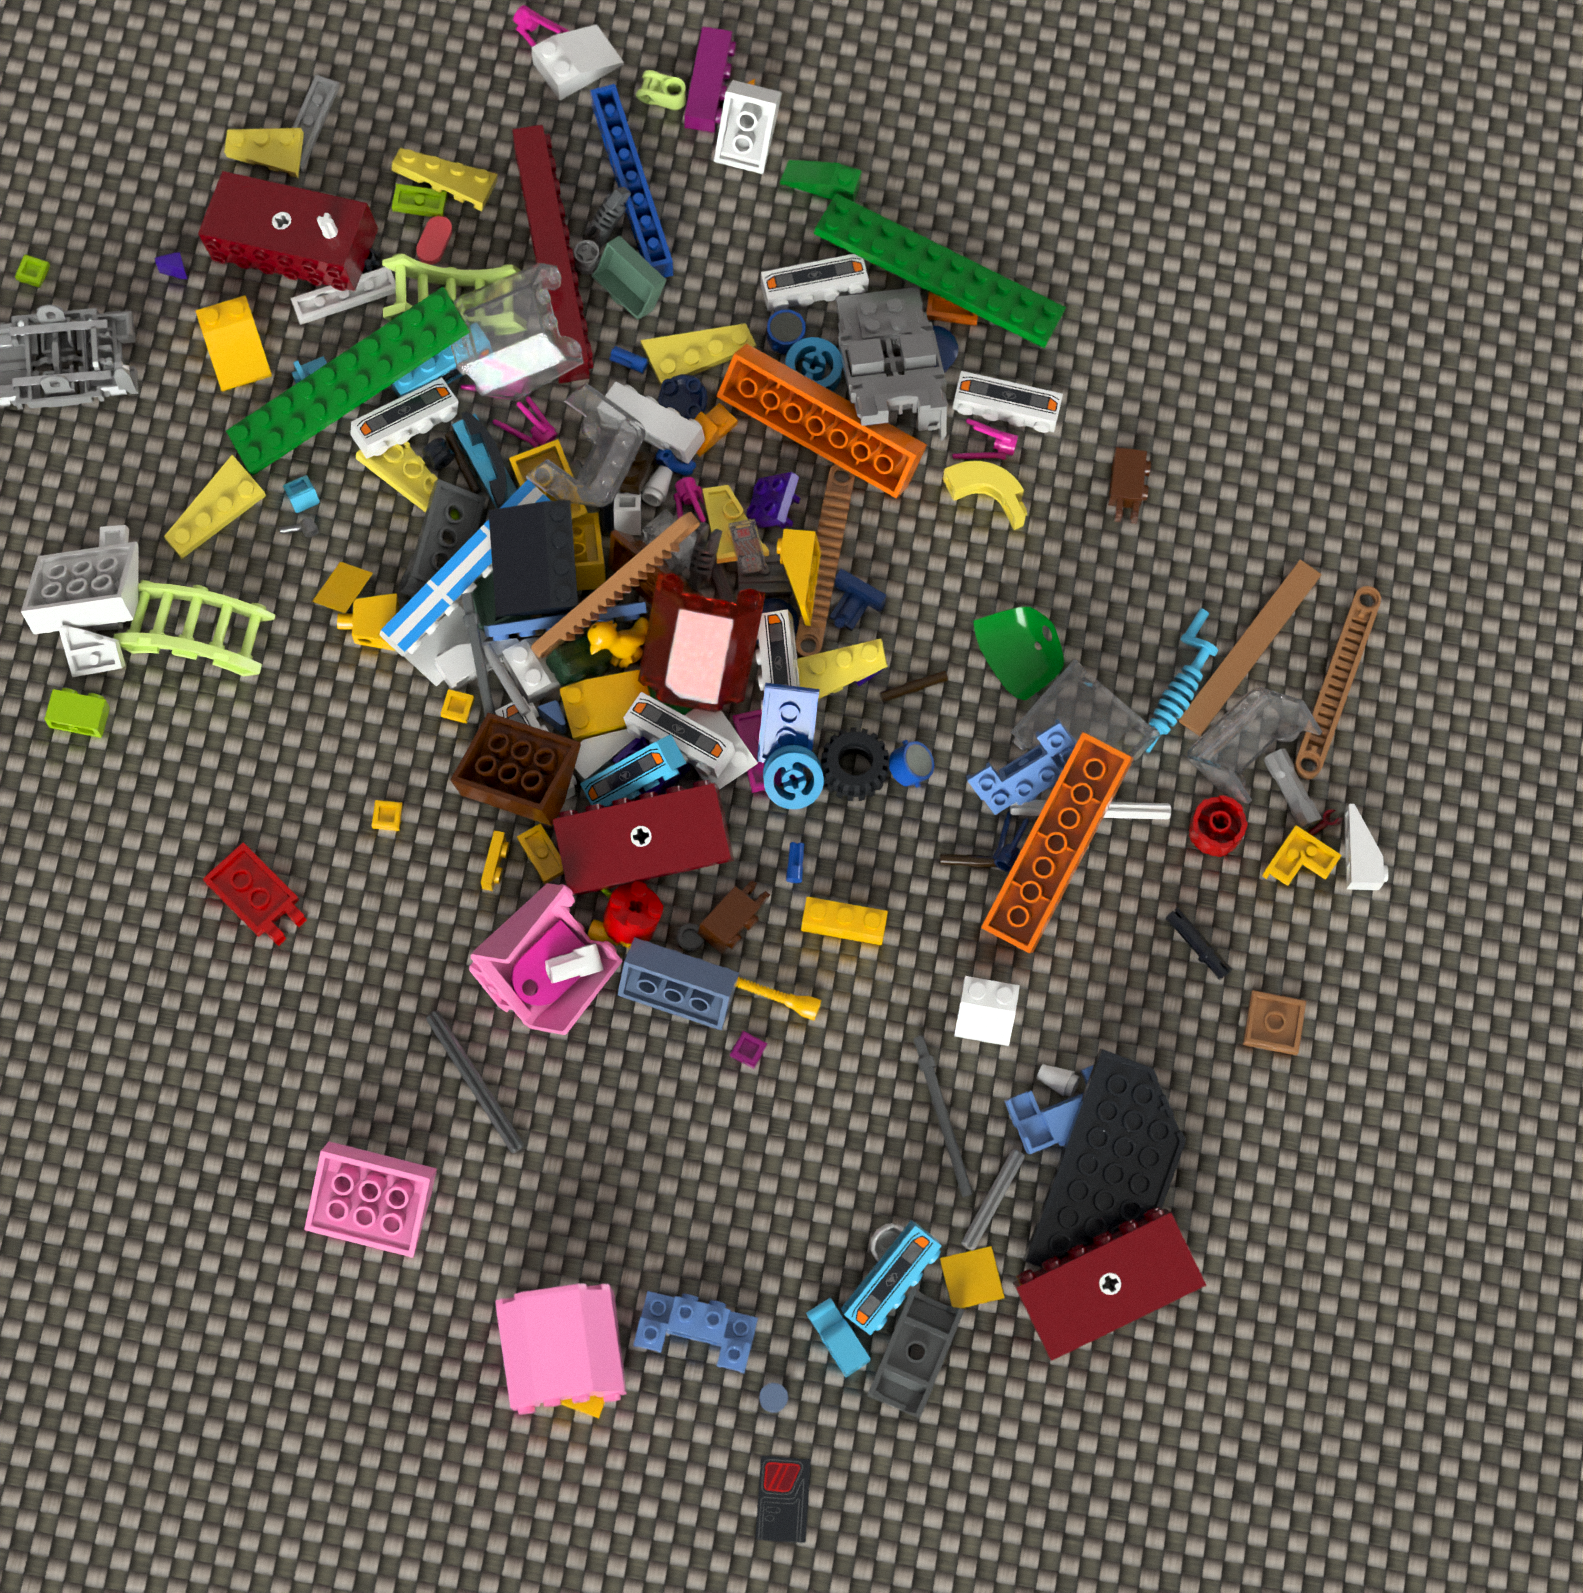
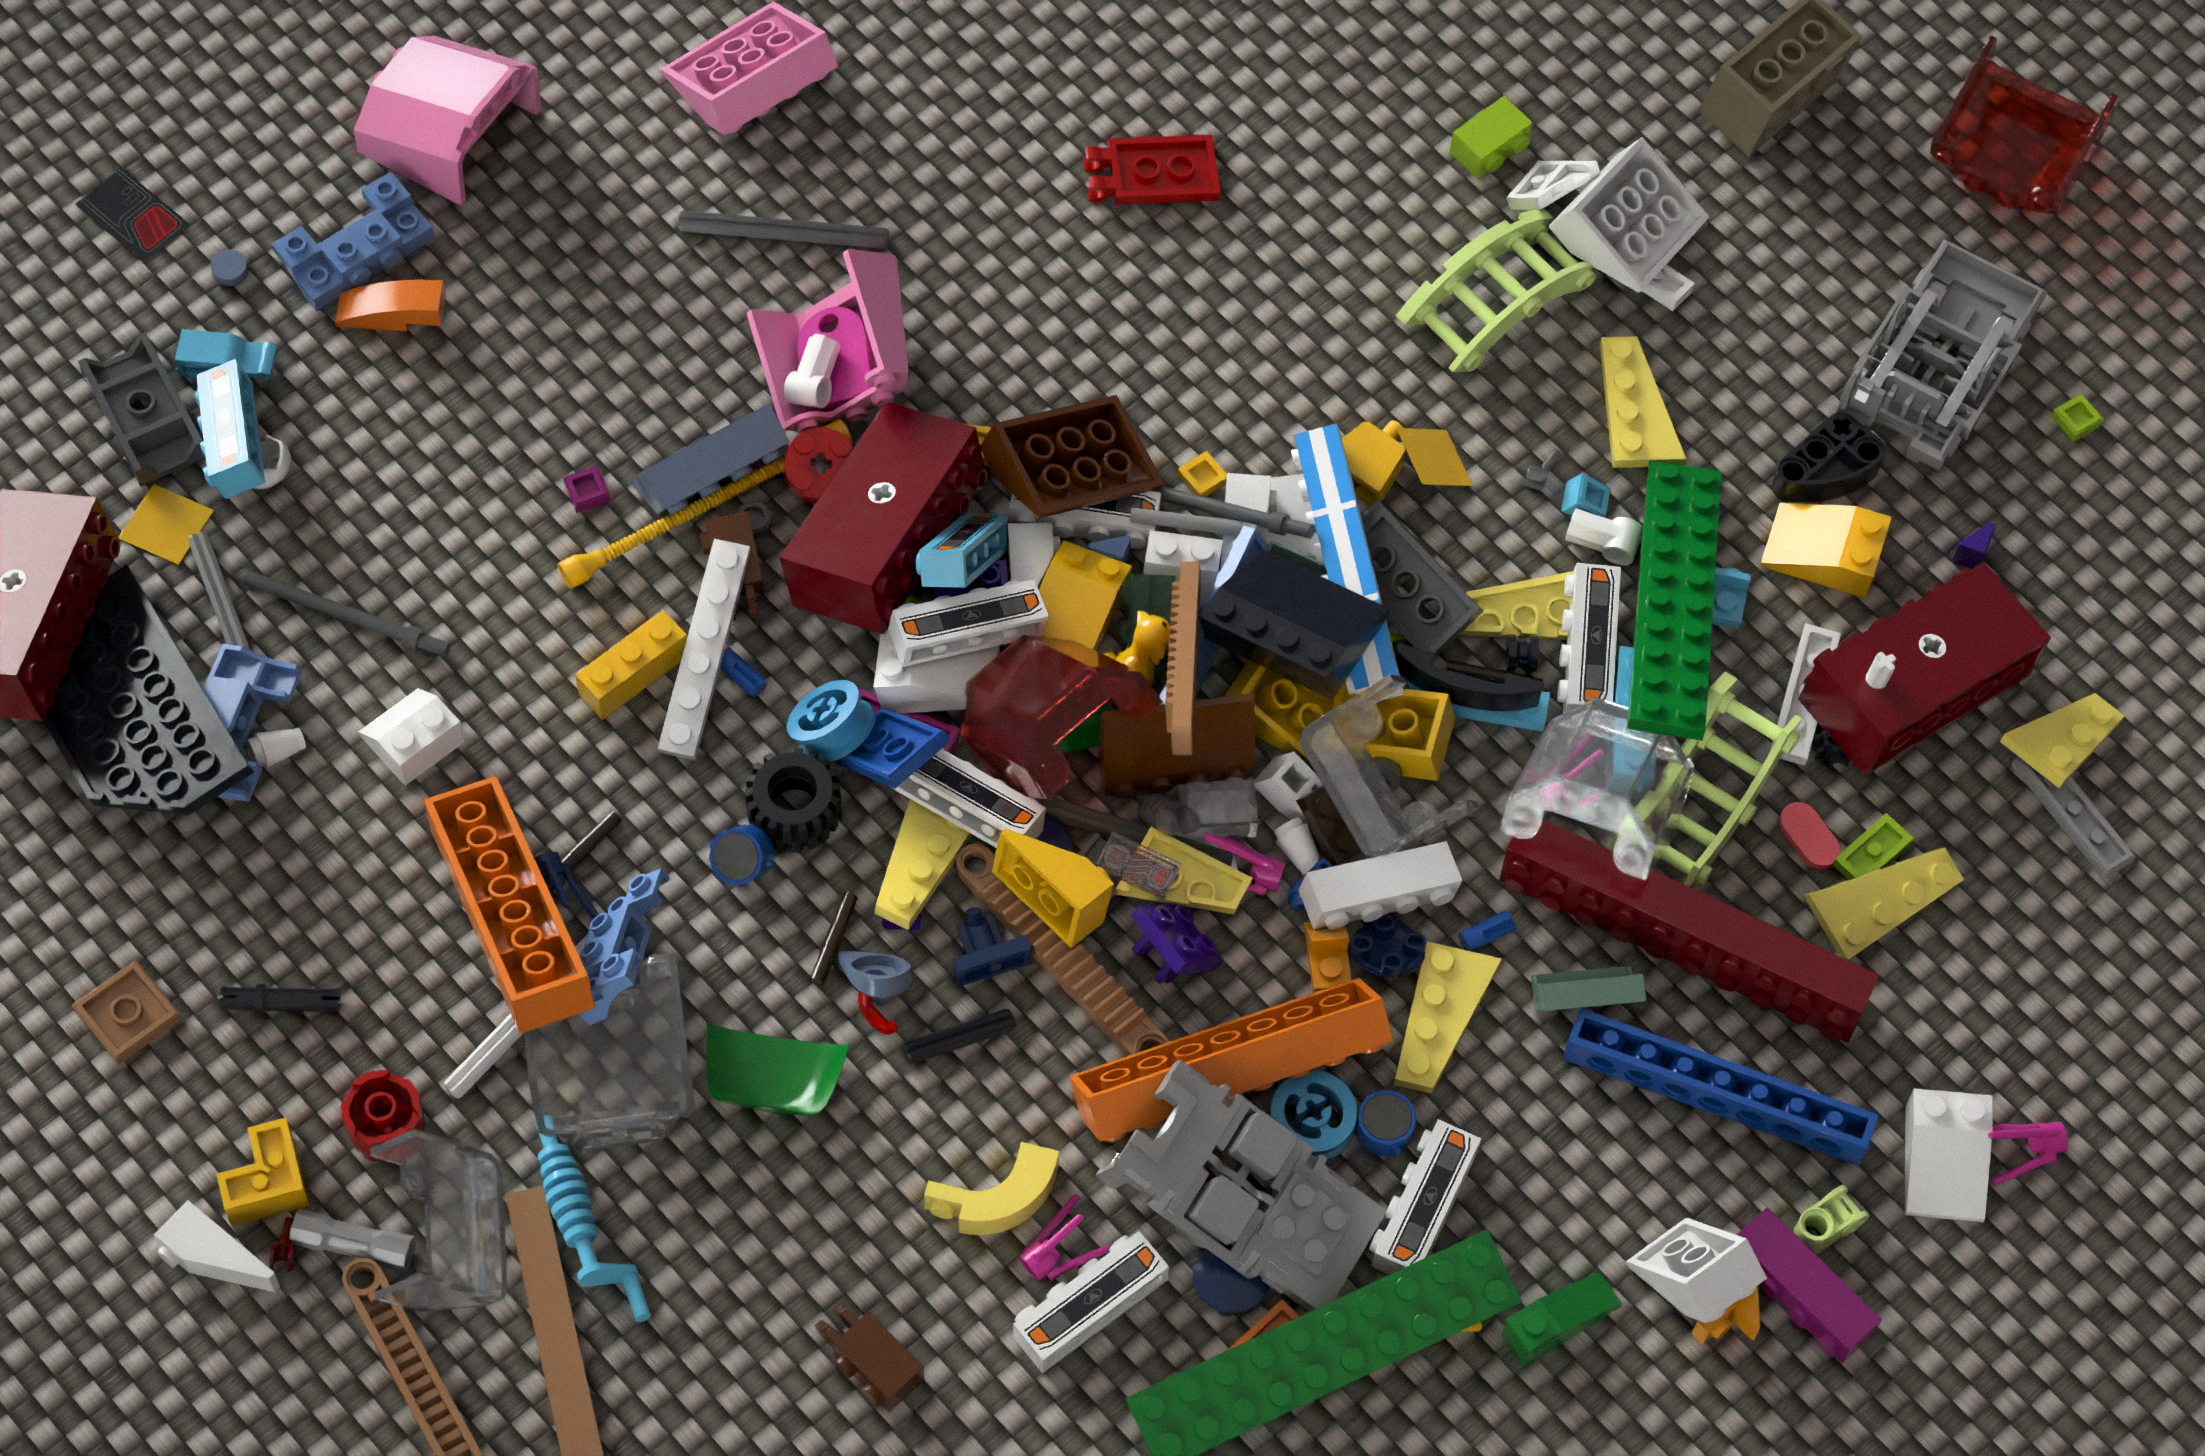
camera: 130 degrees right, 10 degrees down
yellow tile [372,800,403,831] -> none
yellow plate [481,830,510,891] -> none
dark pink plant [492,396,558,448] -> none
light grey wheel [574,240,600,275] -> none
dark grey hinge [585,187,631,248] -> none
none -> orange slope [335,280,446,331]
none -> white plate [657,539,751,760]
none -> sand blue piece [837,951,913,1035]
none -> black axle [903,1008,1015,1064]
none -> white piece [1565,509,1643,566]
none -> black beam [1772,413,1886,503]

